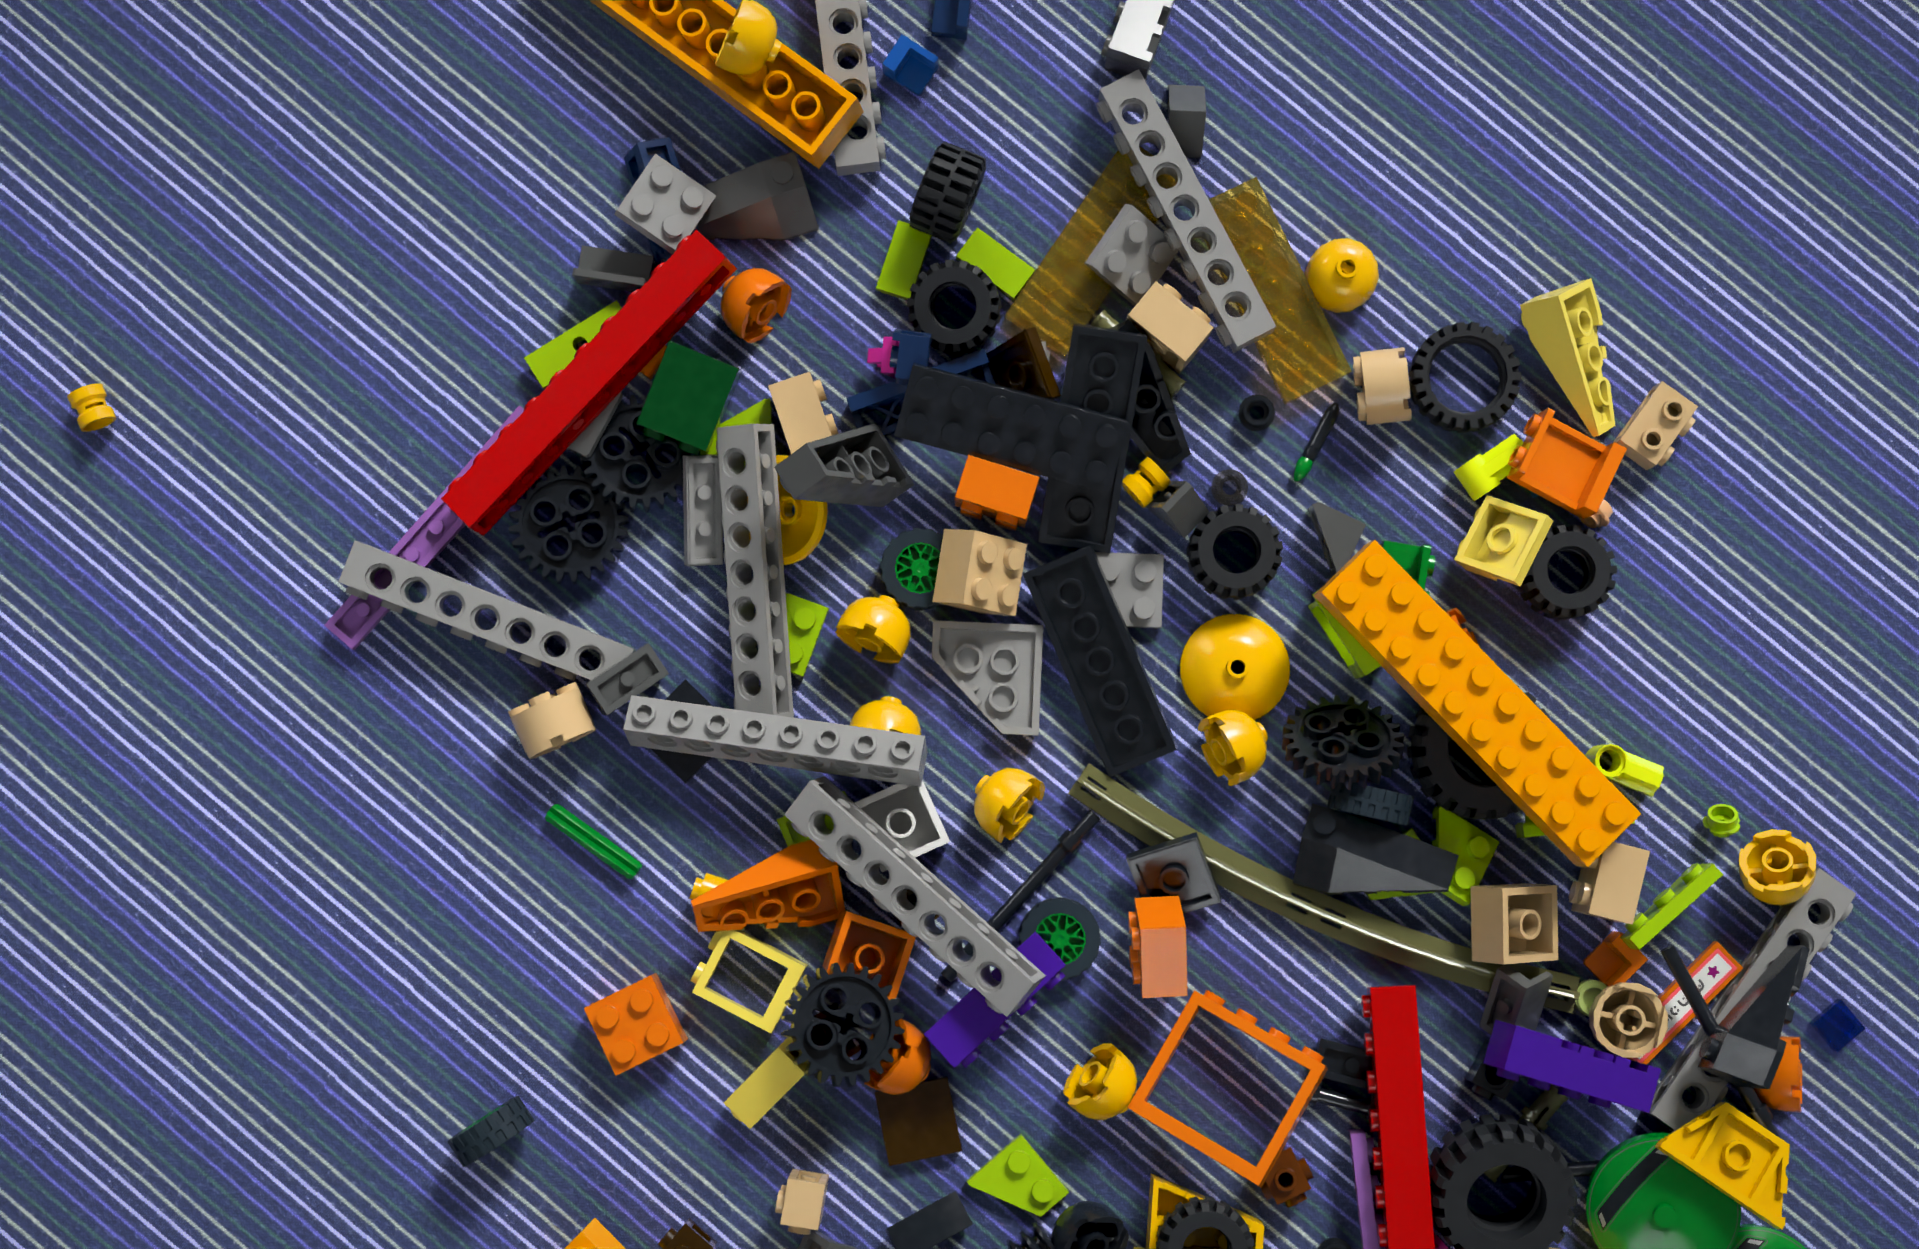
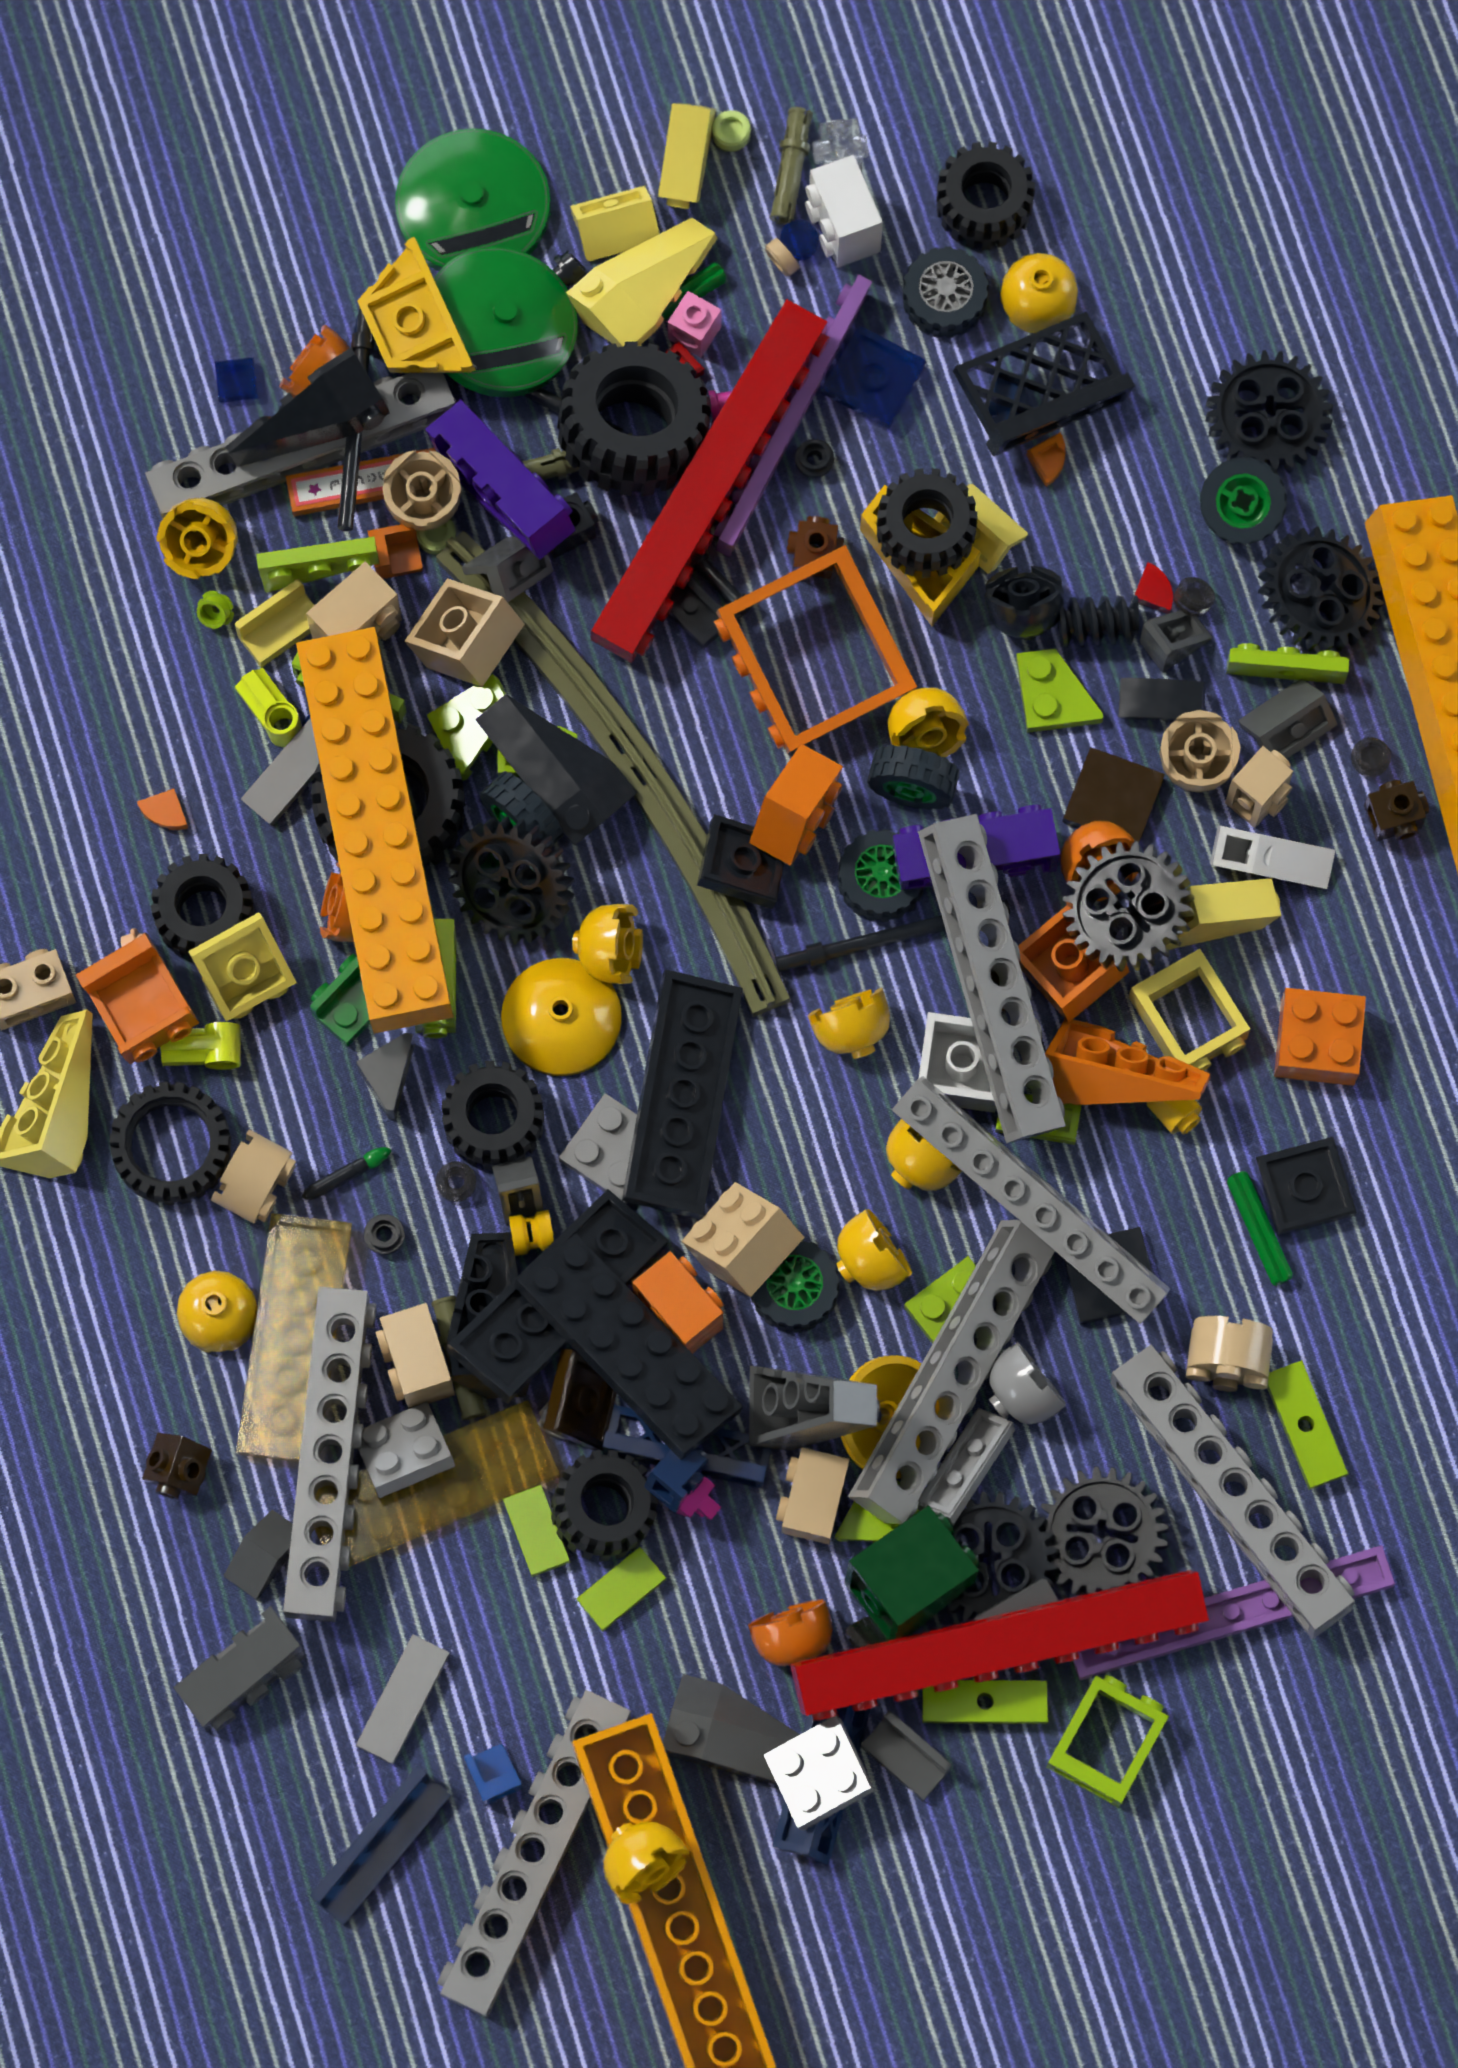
camera: 150 degrees left, 10 degrees down
dark grey panel [585,643,669,715] -> none
black tyre [909,141,986,244] -> none
light grey plate [932,620,1043,736] -> none
none -> orange tile [137,788,188,830]
none -> dark brown brick [142,1433,212,1500]
none -> light yellow panel [235,579,315,668]
none -> light grey tile [241,718,319,826]
none -> light grey tile [356,1634,450,1765]
none -> clear smoke slope [845,1617,886,1648]
none -> black wheel [867,745,960,810]
none -> light grey cylinder [989,1342,1066,1425]
none -> lime window [1046,1675,1169,1808]
none -> tan cylinder [1159,710,1240,793]
none -> white slope [1210,825,1335,889]
none -> black plate [1254,1137,1357,1237]
none -> lime tile [1267,1360,1348,1490]

